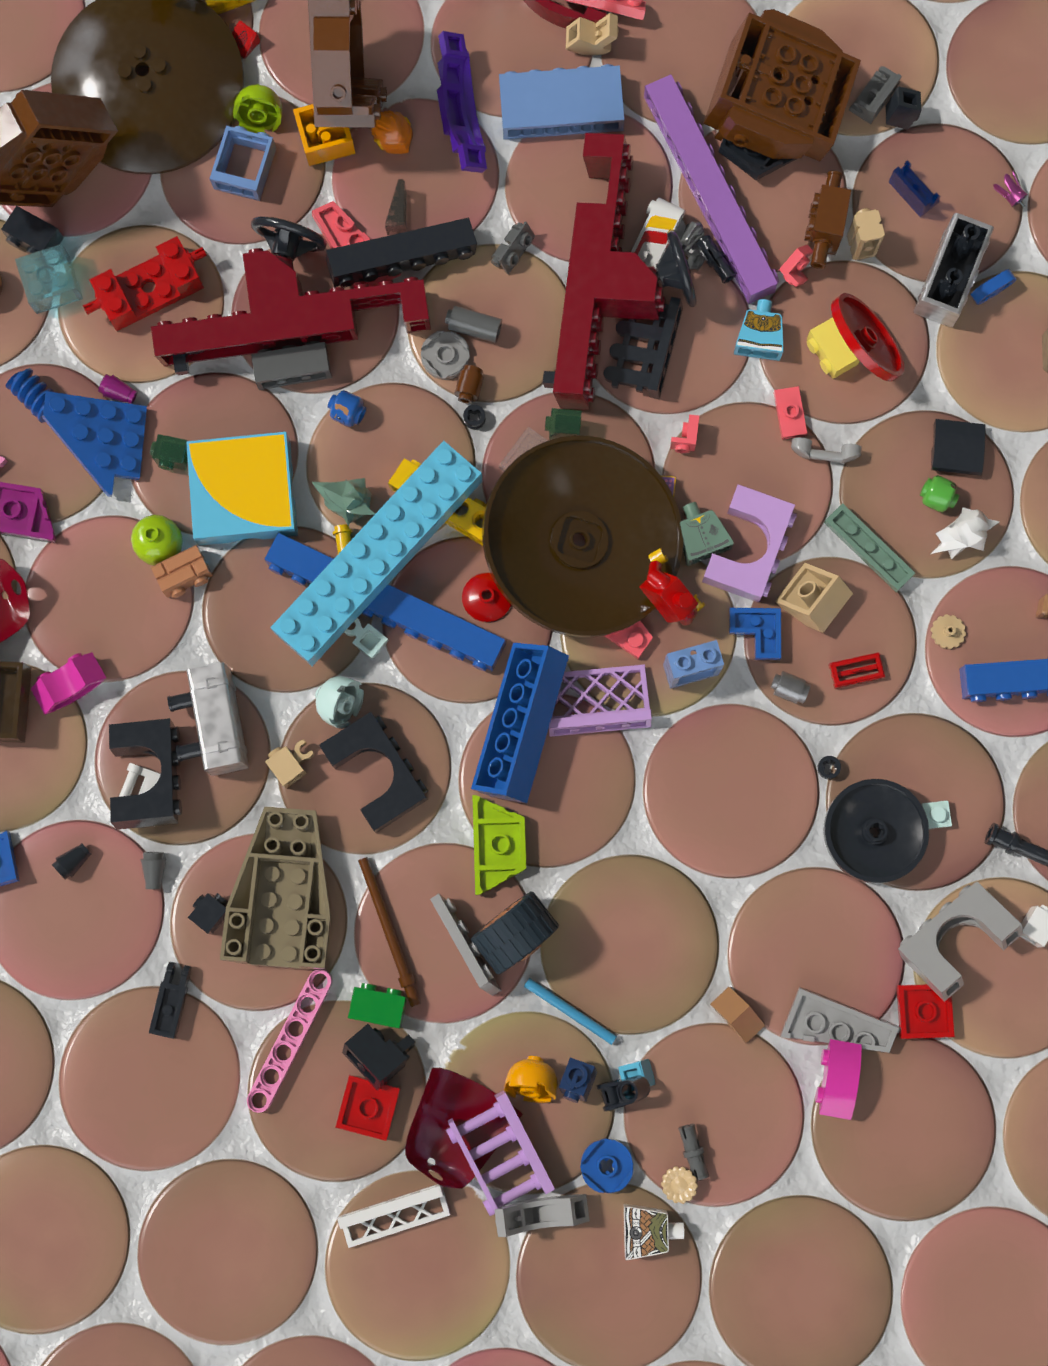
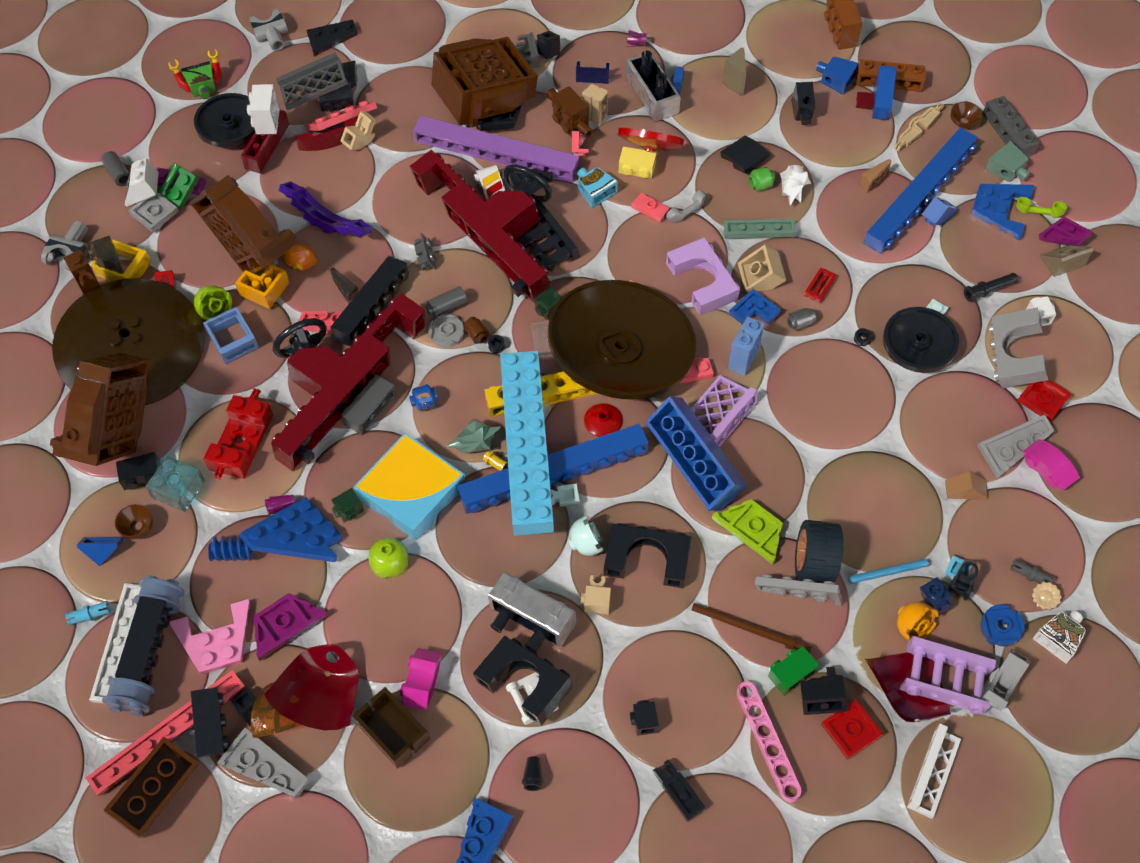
camera: 50 degrees left, 20 degrees down
dark grey cone [140,852,166,889] -> none
nougat brick [151,545,213,598] -> none
dark tan wedge [220,806,331,969] -> none
medium blue brick [499,64,624,140] -> none
red torso [639,548,705,625] -> none
coral bracket [670,414,699,454] -> none
sand green torso [680,502,734,567] -> none
tan piece [930,614,966,649] -> none

